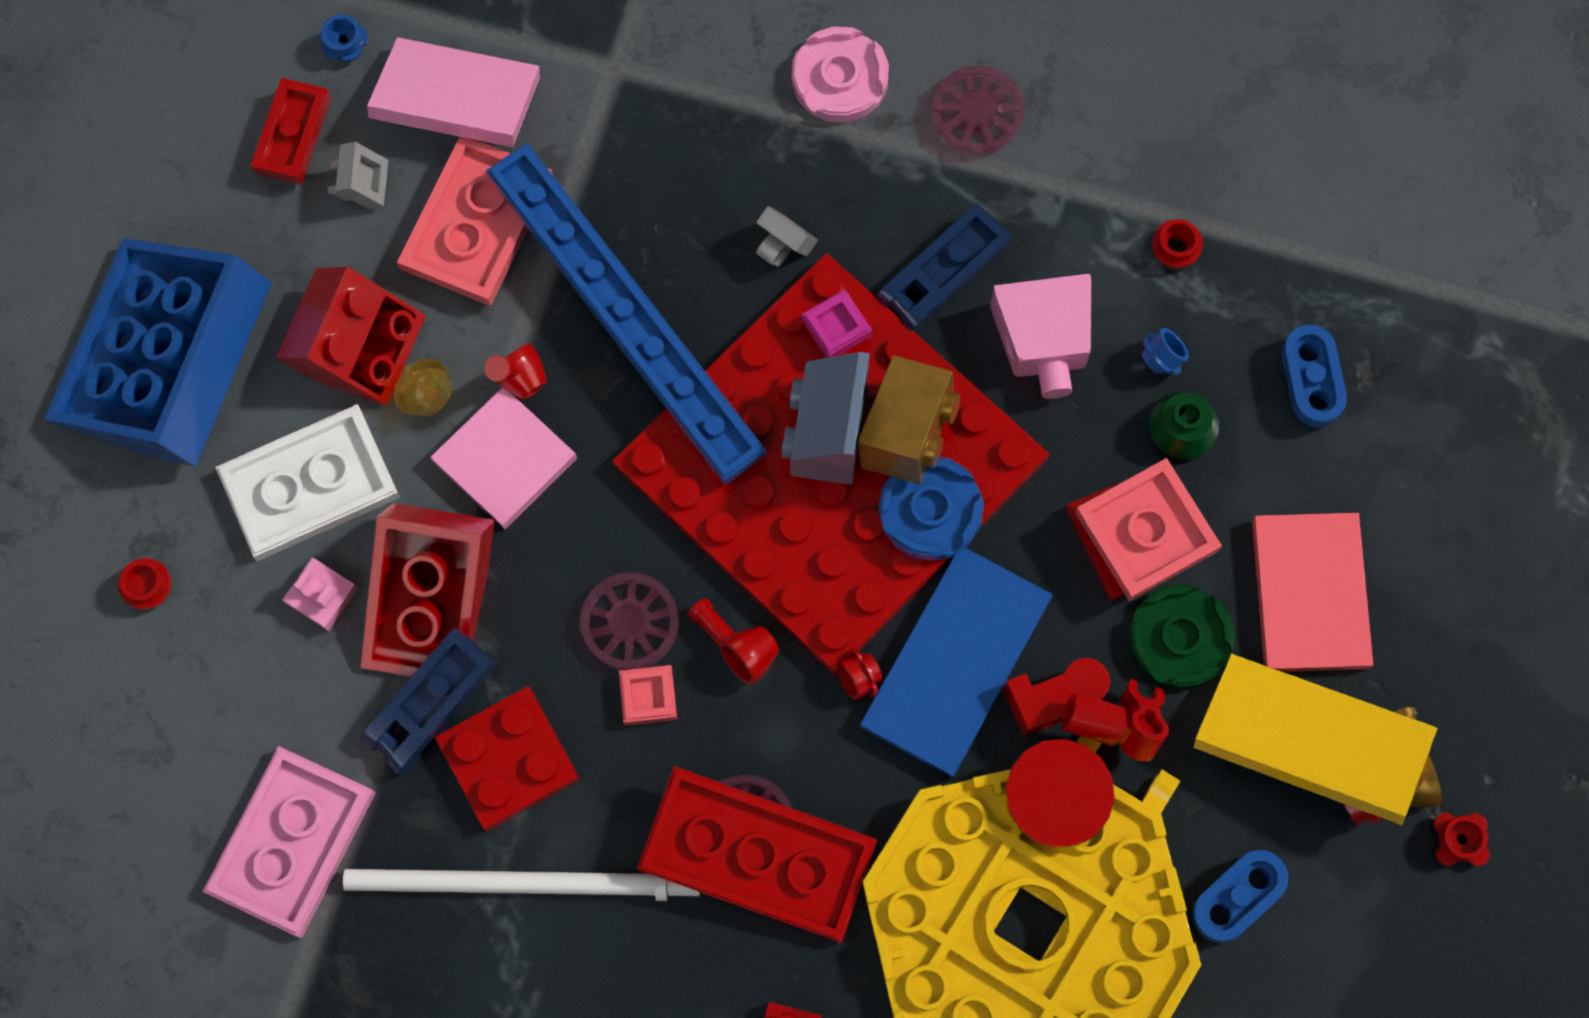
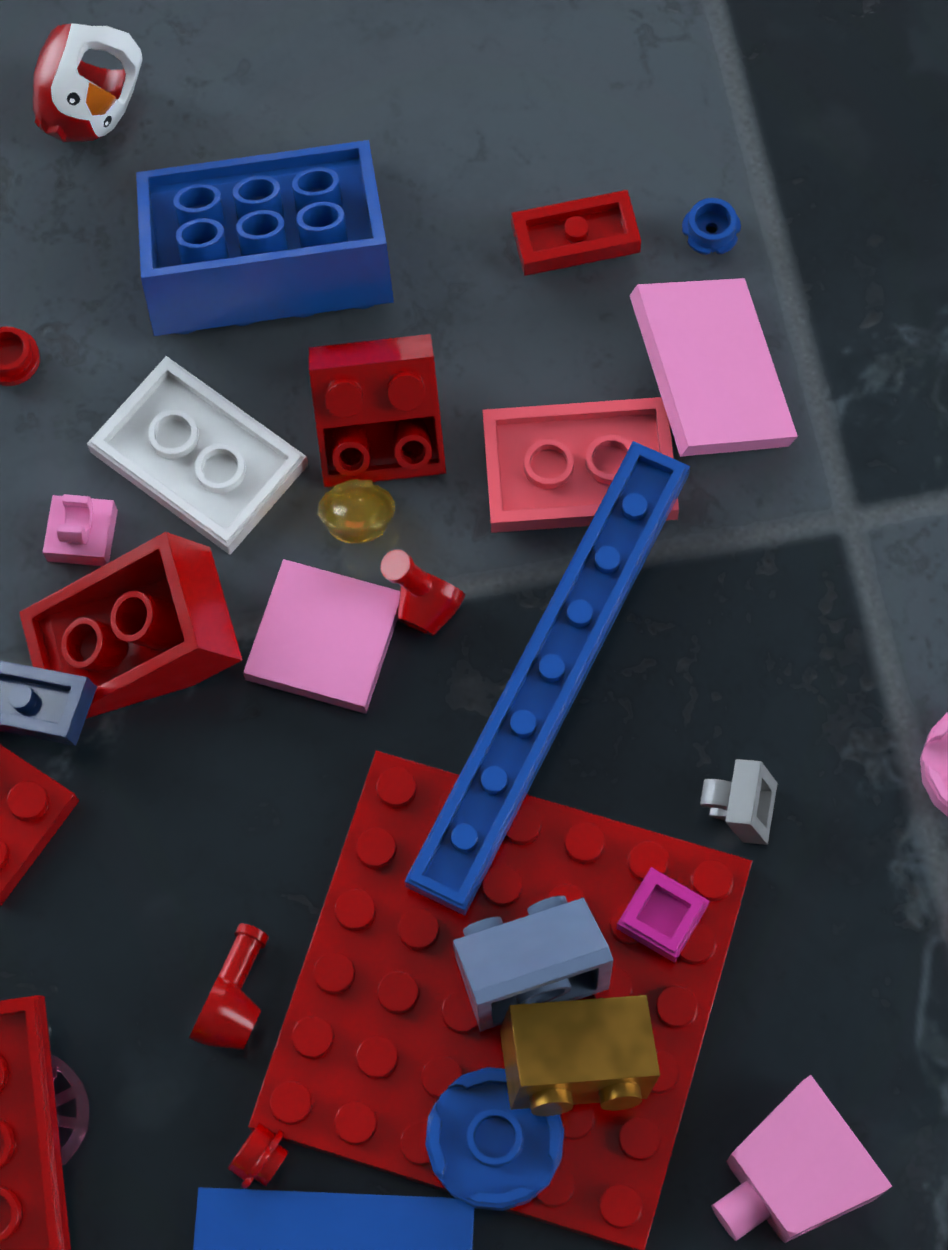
camera: 65 degrees right, 5 degrees down
light grey tile [327,142,388,209] -> none
clear pink wheel [580,572,679,670] -> none
coral tile [619,665,677,726] -> none
dark blue plate [876,203,1012,333] -> none

